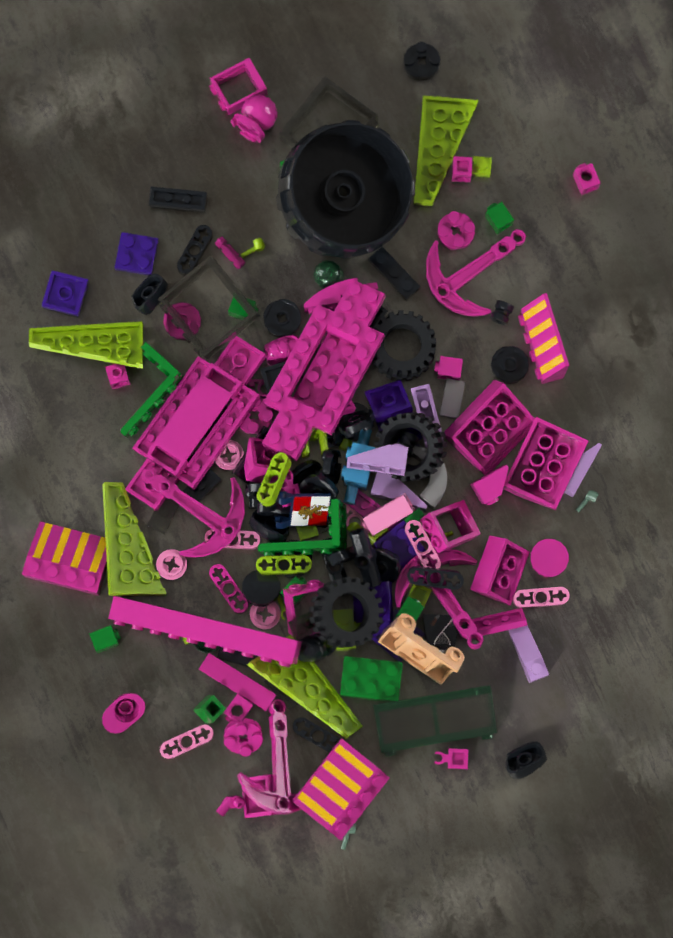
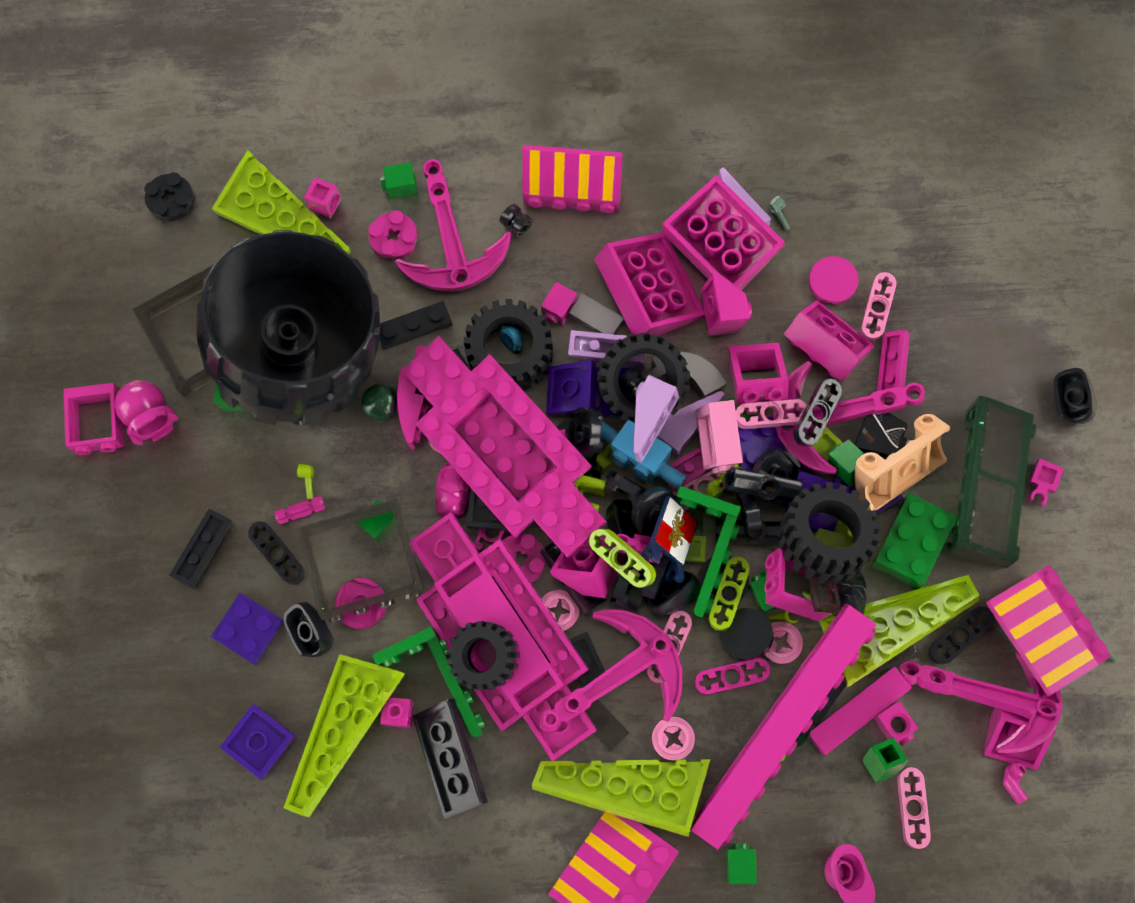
camera: 65 degrees left, 5 degrees down
dark pink plate [224,718,263,757] -> none
black plate [263,299,301,337] -> none
lime plate [472,156,492,178] -> none
black tile [491,346,529,384] -> none
lavender slope [508,625,549,683] -> none
dark pink brick [573,163,601,195] -> none
none -> black tile [412,698,488,819]
none -> black tyre [447,621,520,690]
none -> dark azure animal [499,326,523,354]

